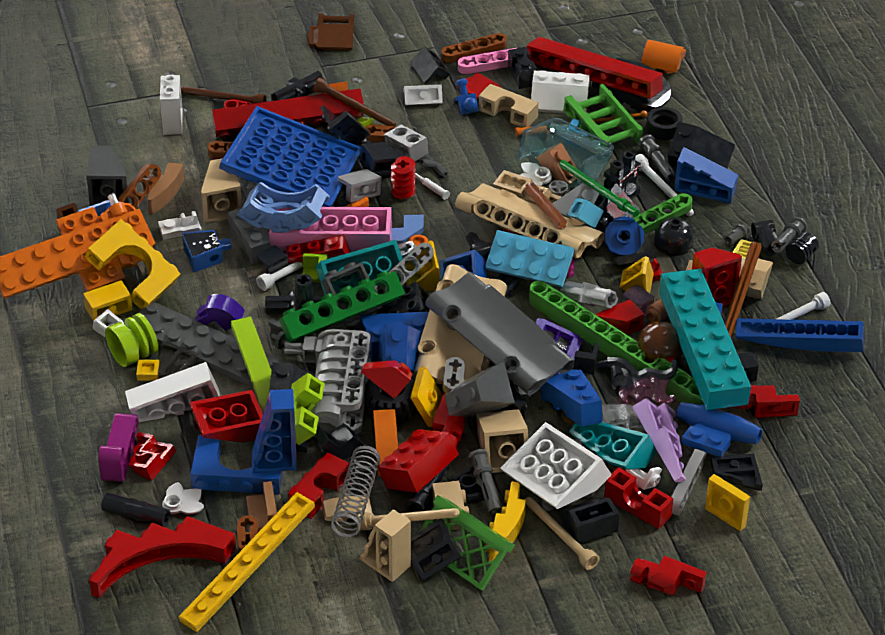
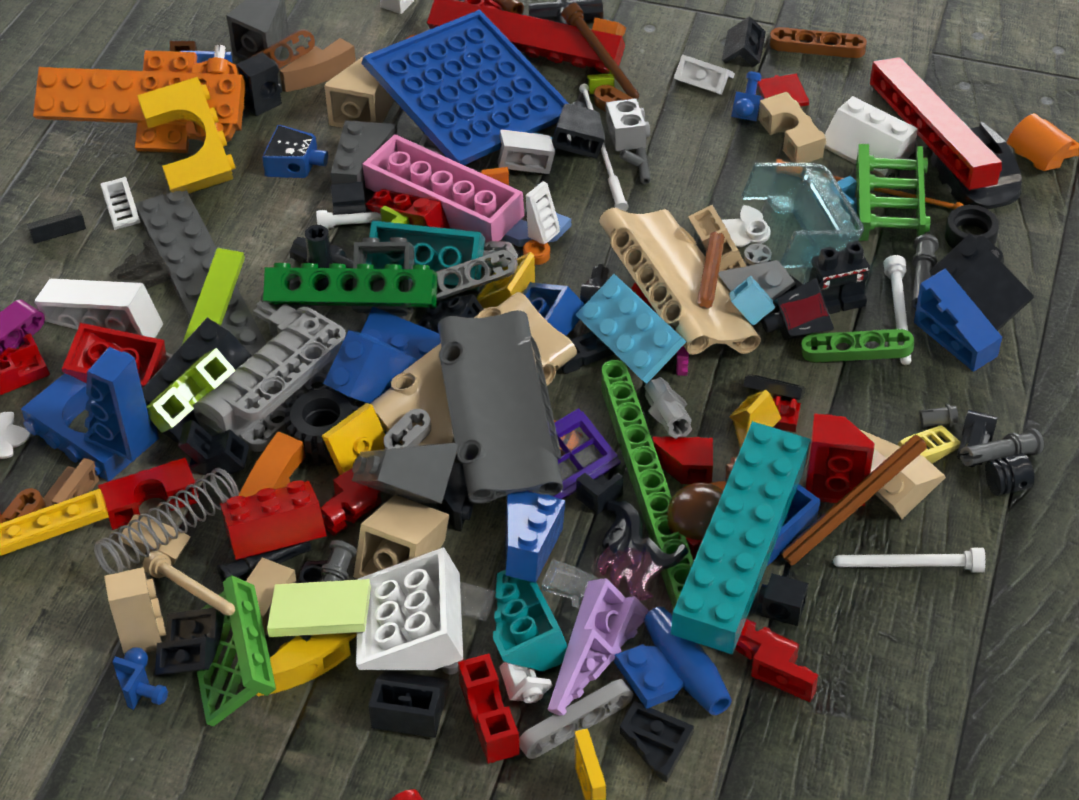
camera: 35 degrees right, 5 degrees up
yellow brick [83,280,133,322] -> none
lime wheel [105,313,158,367] -> none
yellow plate [136,360,160,381] -> none
white plate [158,211,202,240] -> none
dark purple brick [195,294,245,331] -> none
medium blue fence [237,182,330,232] -> none
black bracket [320,105,370,145] -> none
red slope [361,360,412,399] -> none
red piece [391,156,415,199] -> none
bright pink beam [458,48,516,74] -> none
black brick [508,47,537,89] -> none
tan piece [525,497,600,570] -> none
nougat slope [536,143,577,185] -> none
green bar [559,160,640,217] -> none
blue plate [604,216,644,256] -> none
panel [623,284,655,318] -> none
black cylinder [654,218,694,256] -> none
blue slope [736,318,864,352] -> none
none -> black slope [27,209,86,244]
none -> blue piece [112,647,168,710]
none -> black brick [237,52,282,116]
none -> yellowish green tile [267,579,371,637]
none -> white slope [526,181,560,244]

